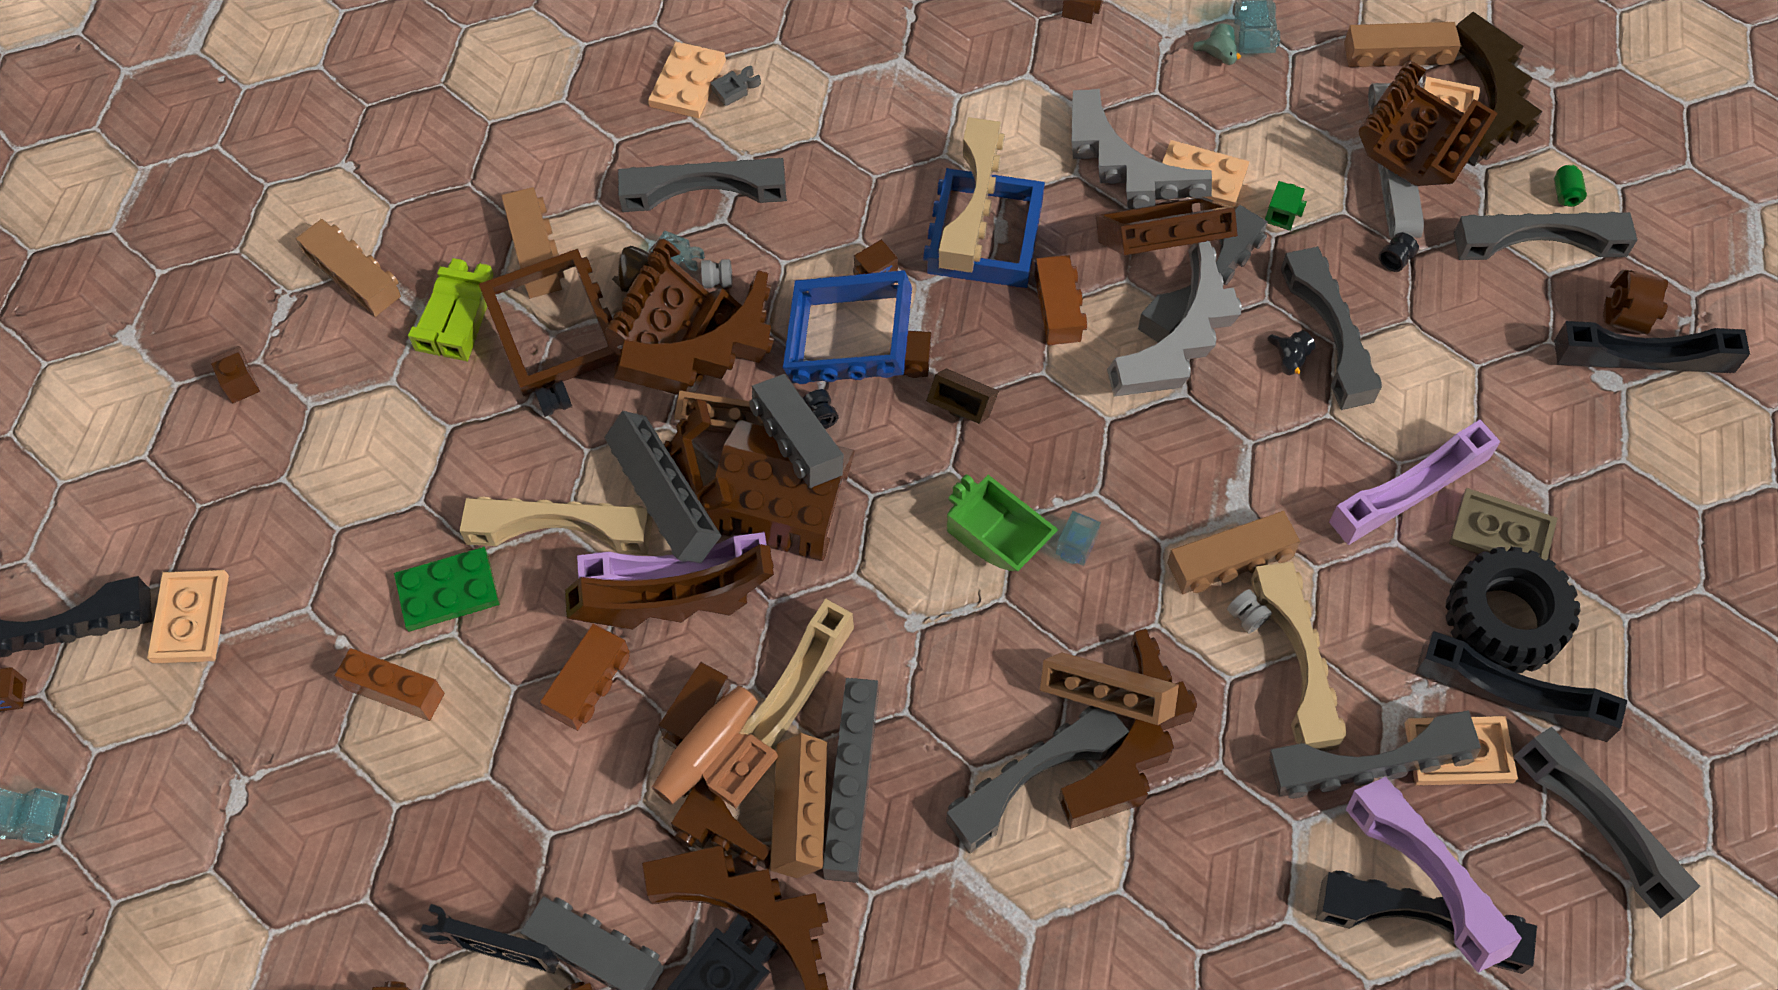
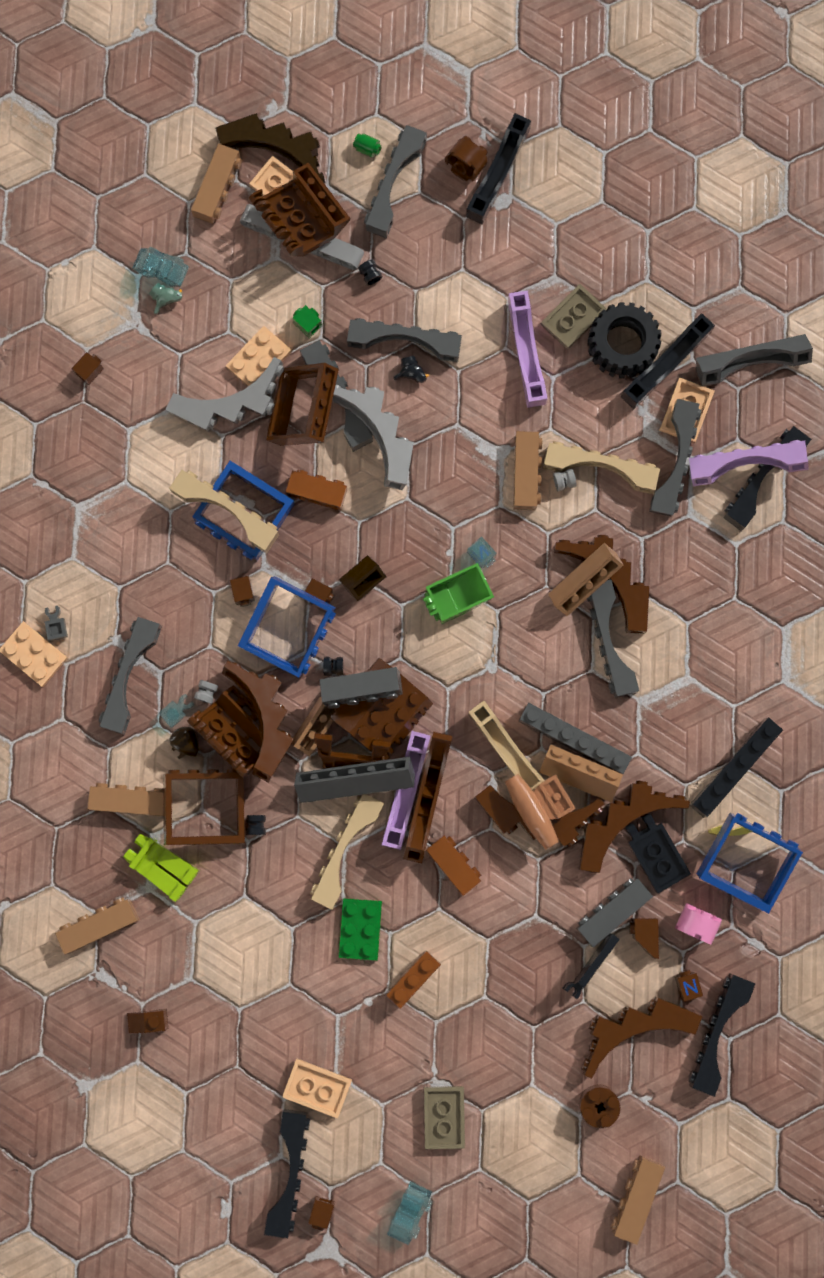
camera: 70 degrees left, 20 degrees up
none -> dark tan plate [424,1086,465,1149]

